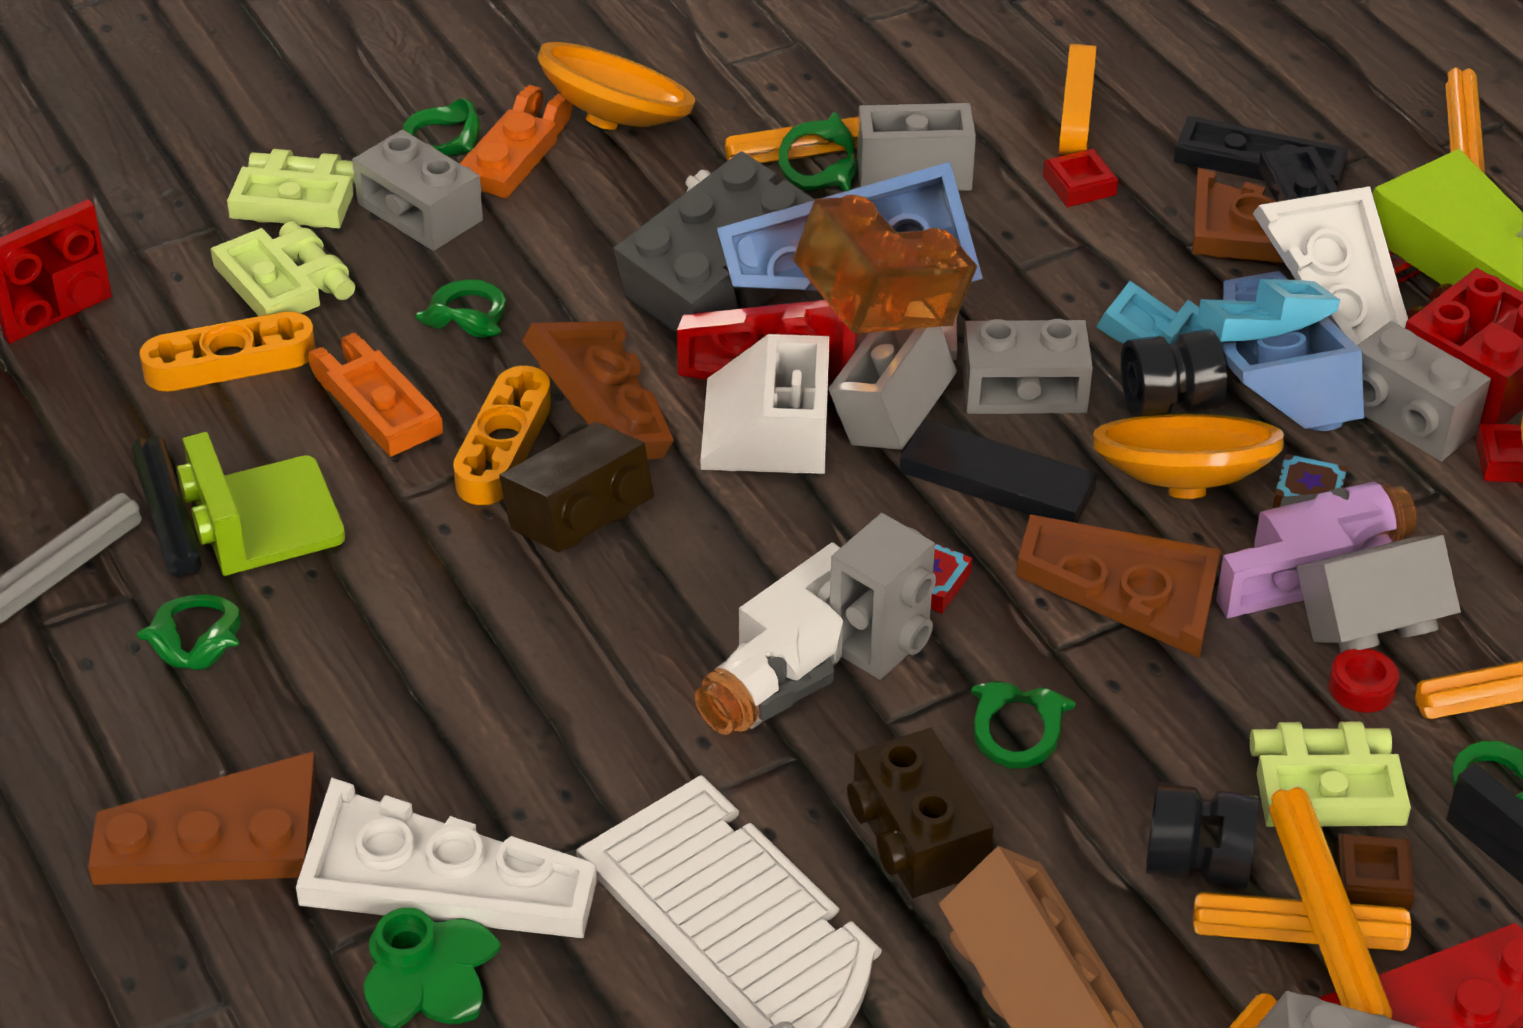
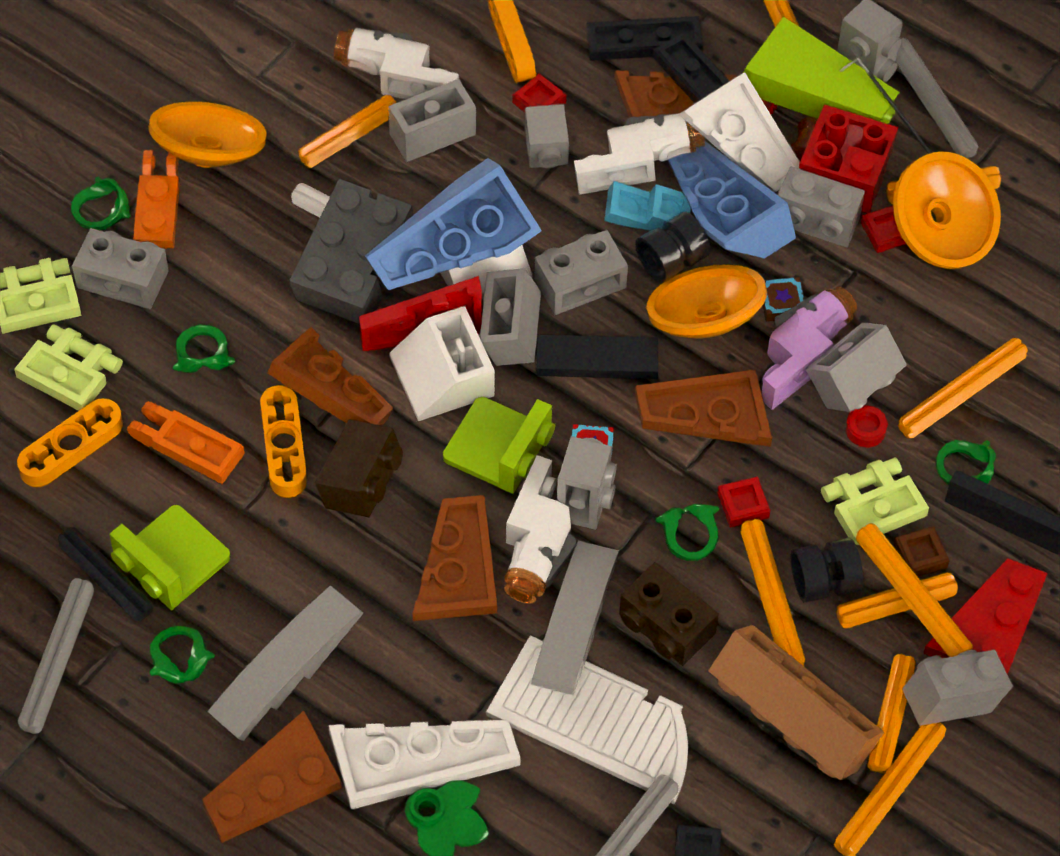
camera: 25 degrees left, 15 degrees up
green piece [778,112,858,192] -> none
clear orange brick [793,195,978,334] -> none
medium azure slope [1197,279,1340,341] -> none
none -> light grey slope [207,585,363,741]
none -> white plate [334,28,459,99]
none -> dark orange wing [412,495,497,621]
none -> lime bracket [443,397,555,494]
none -> light grey brick [525,104,569,168]
none -> light grey slope [531,540,619,695]
none -> white plate [574,113,705,195]
none -> red tile [717,476,770,528]
none -> light orange axle [741,519,805,666]

